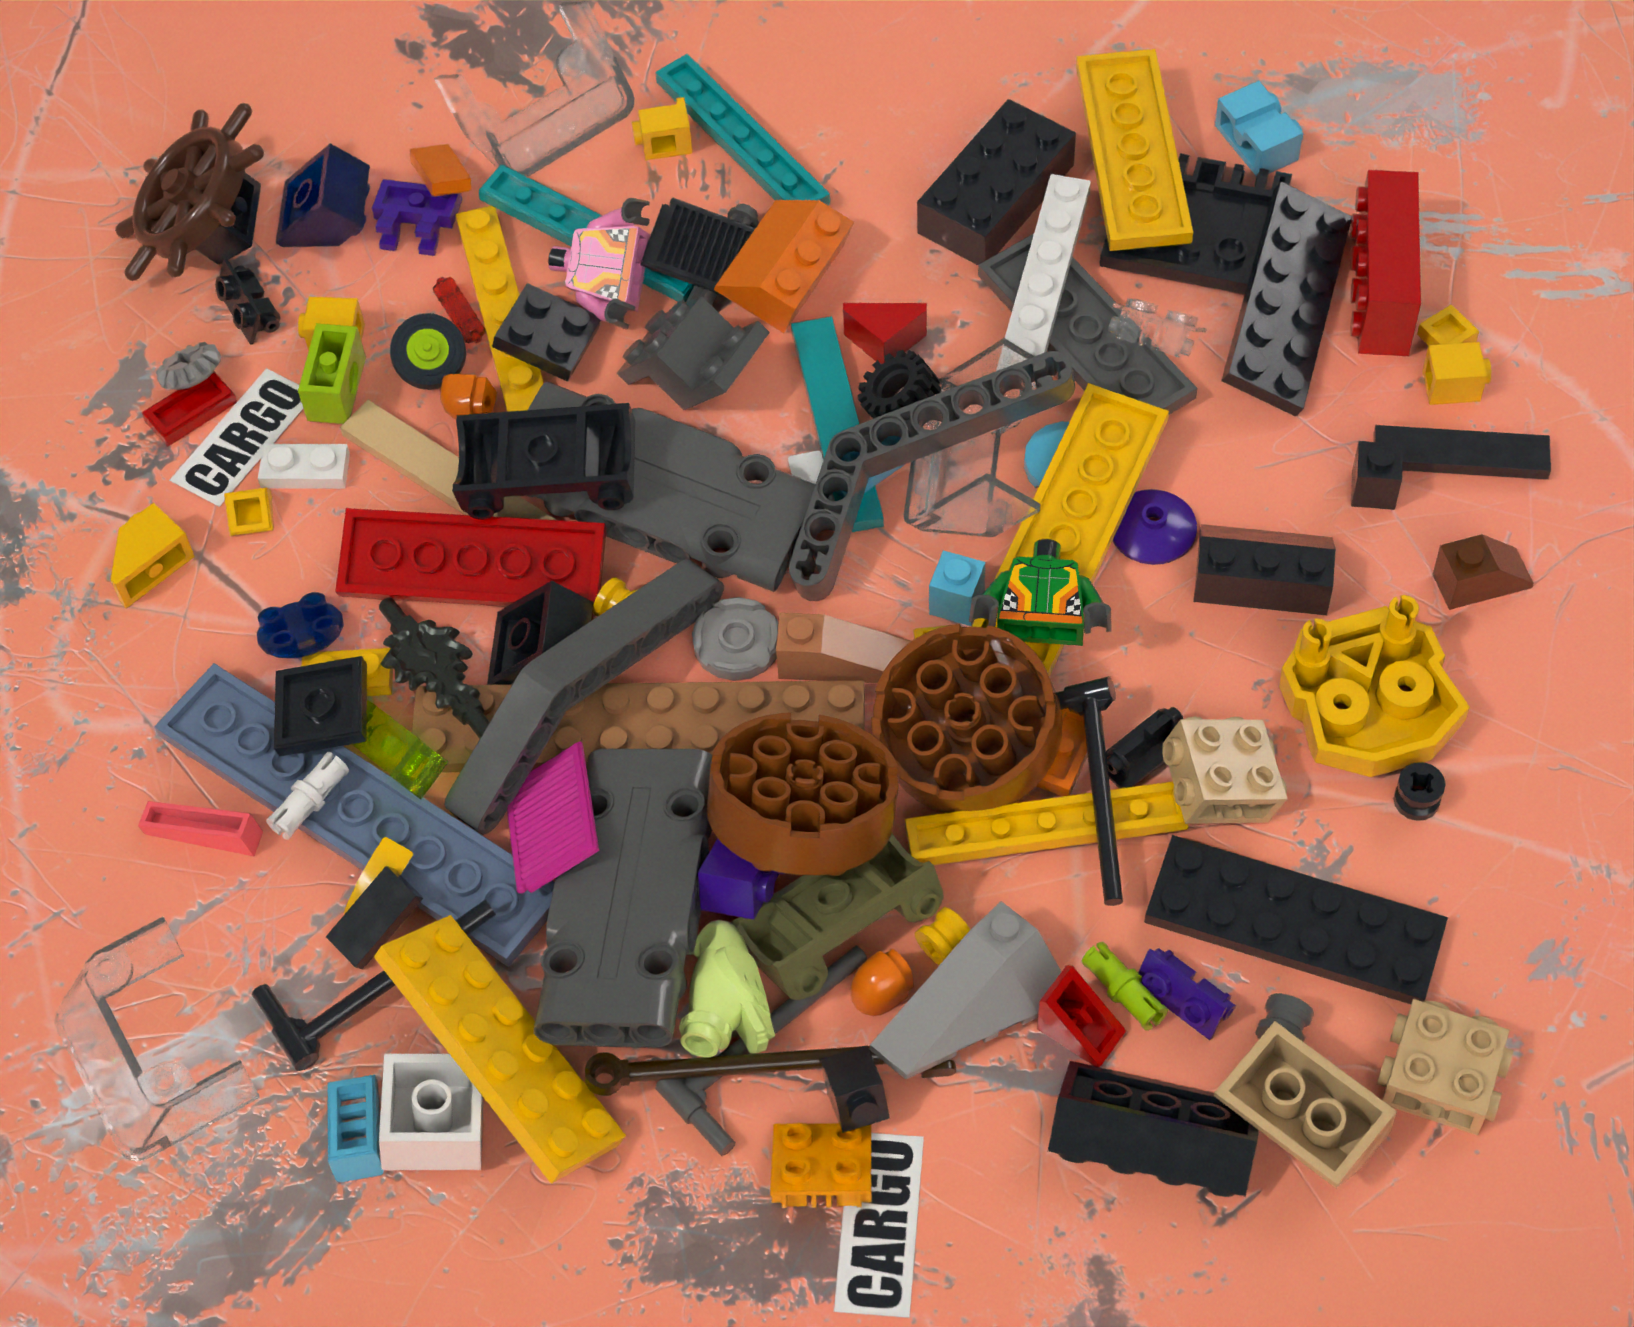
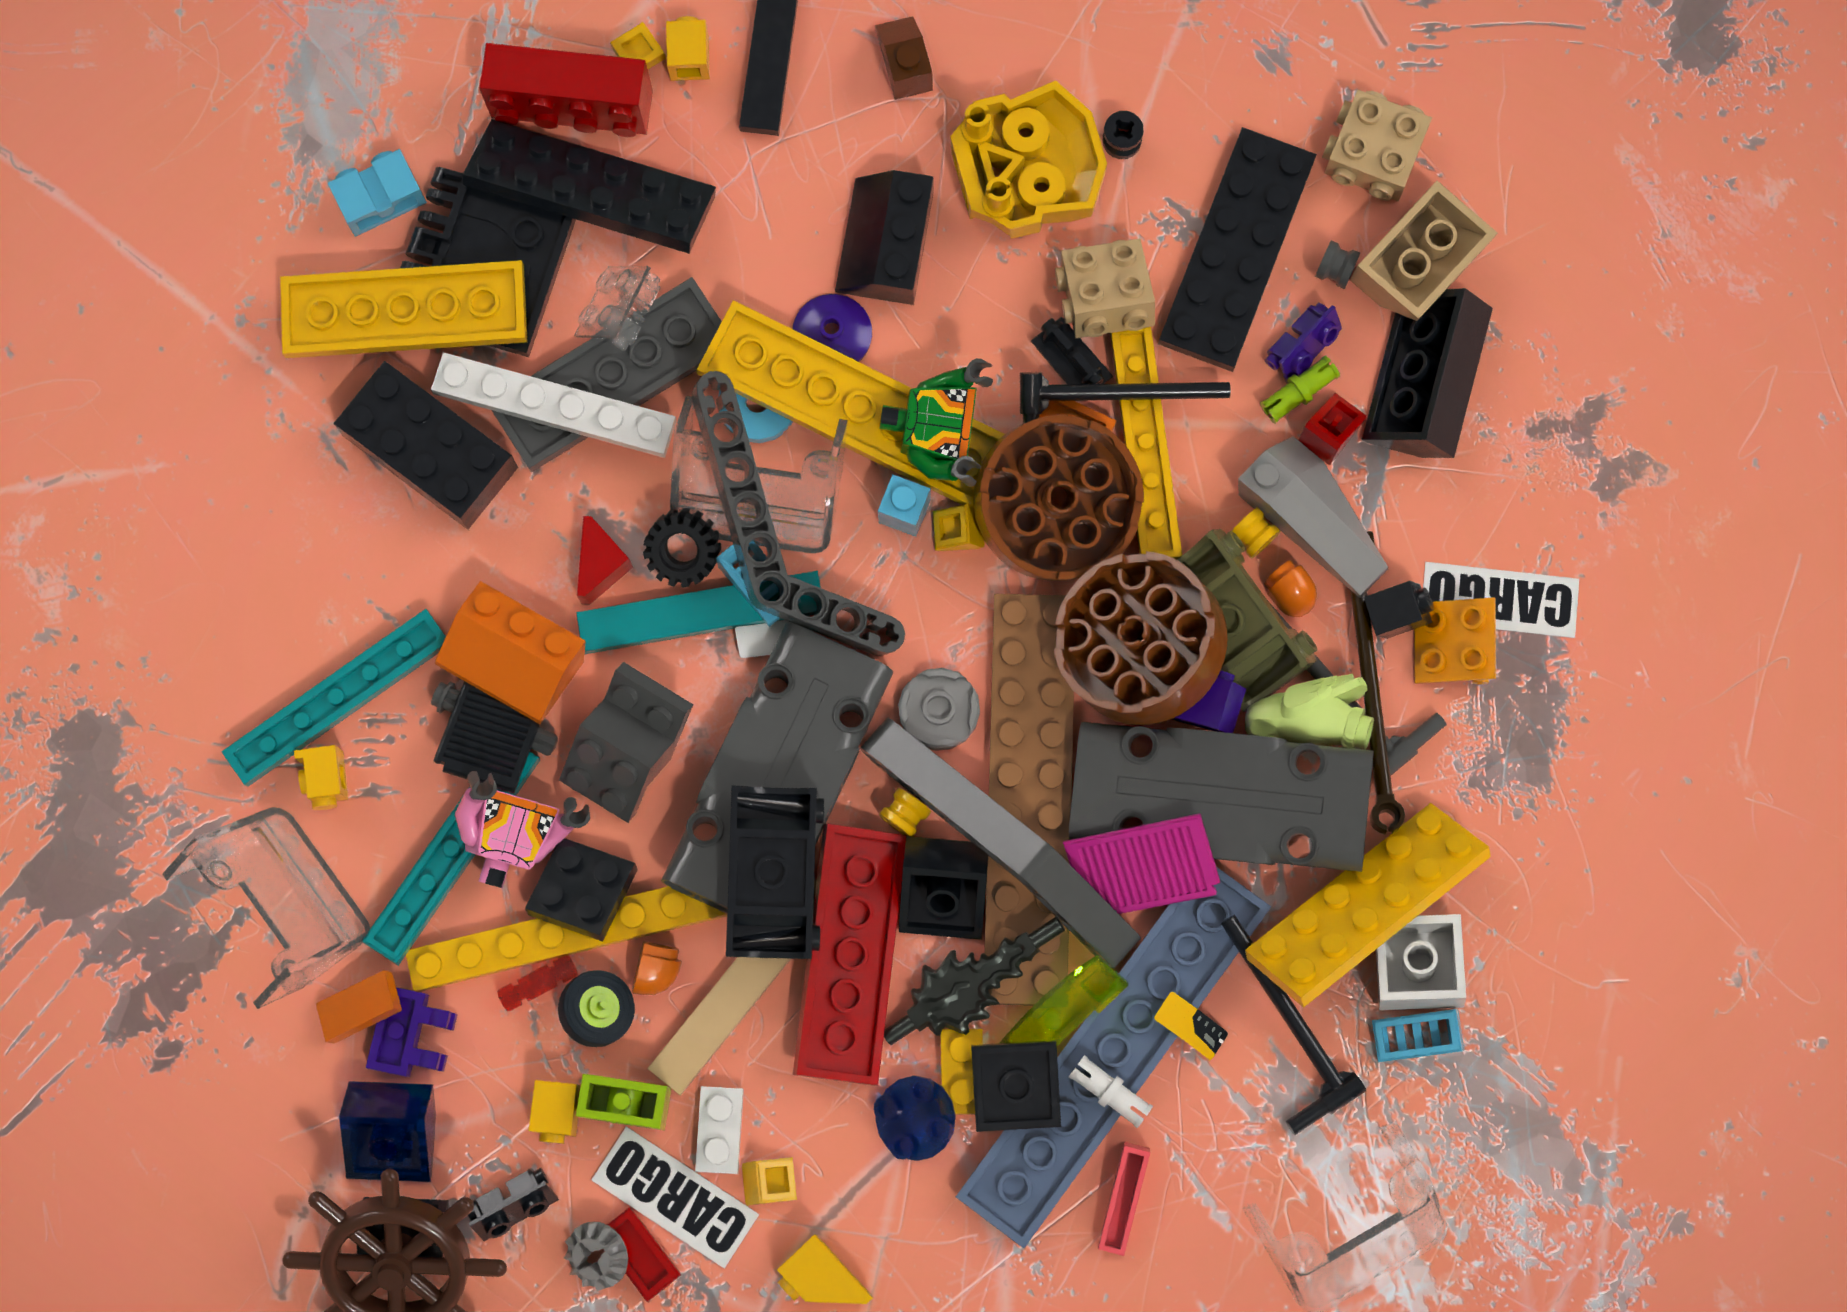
camera: 90 degrees left, 20 degrees up
black tile [326,866,423,969] -> none
nougat slope [776,613,912,683] -> none
black brick [1351,441,1403,510] -> none

